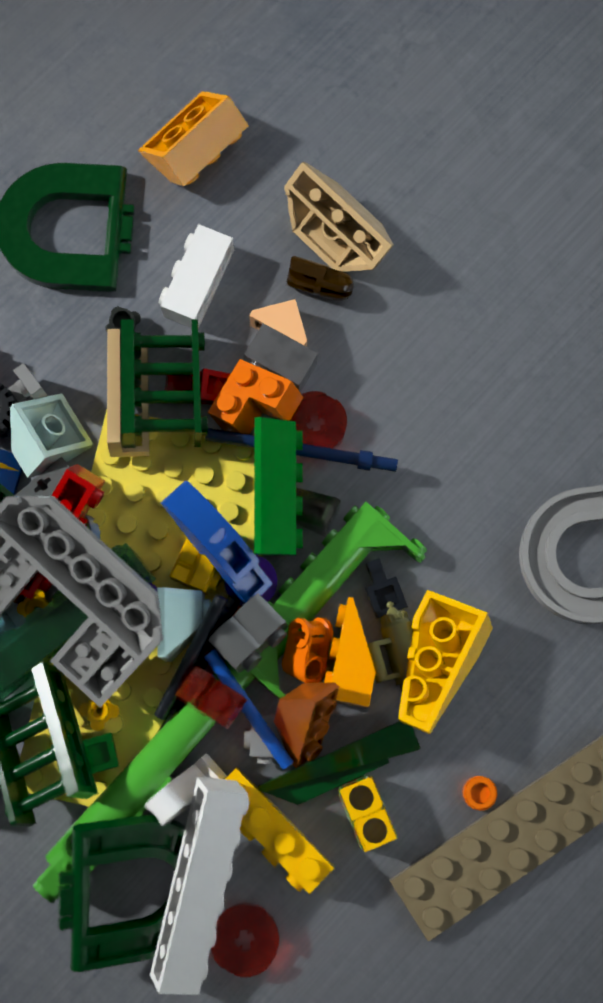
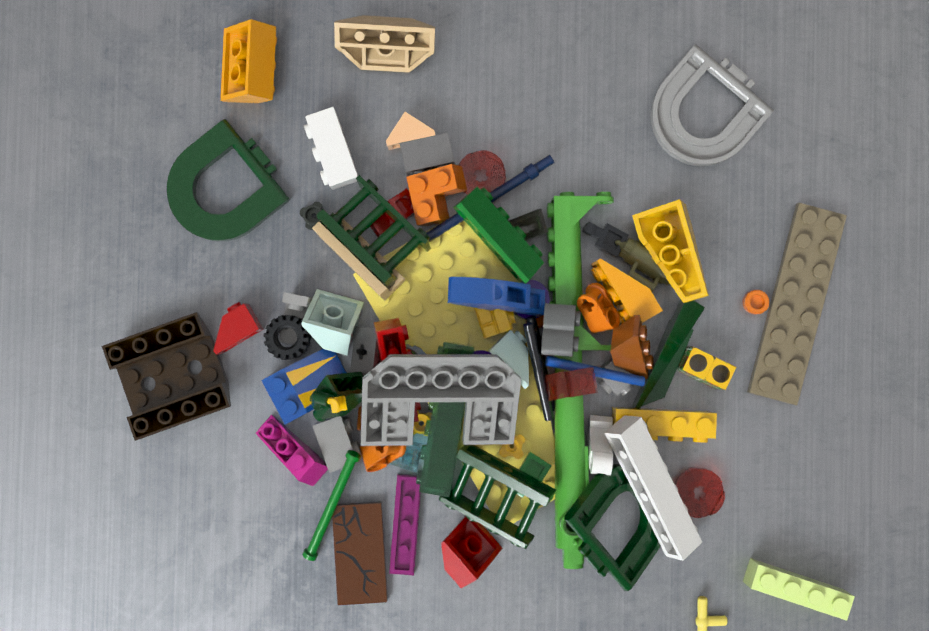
camera: 45 degrees left, 10 degrees up
dark brown arm [286,256,354,301] -> none

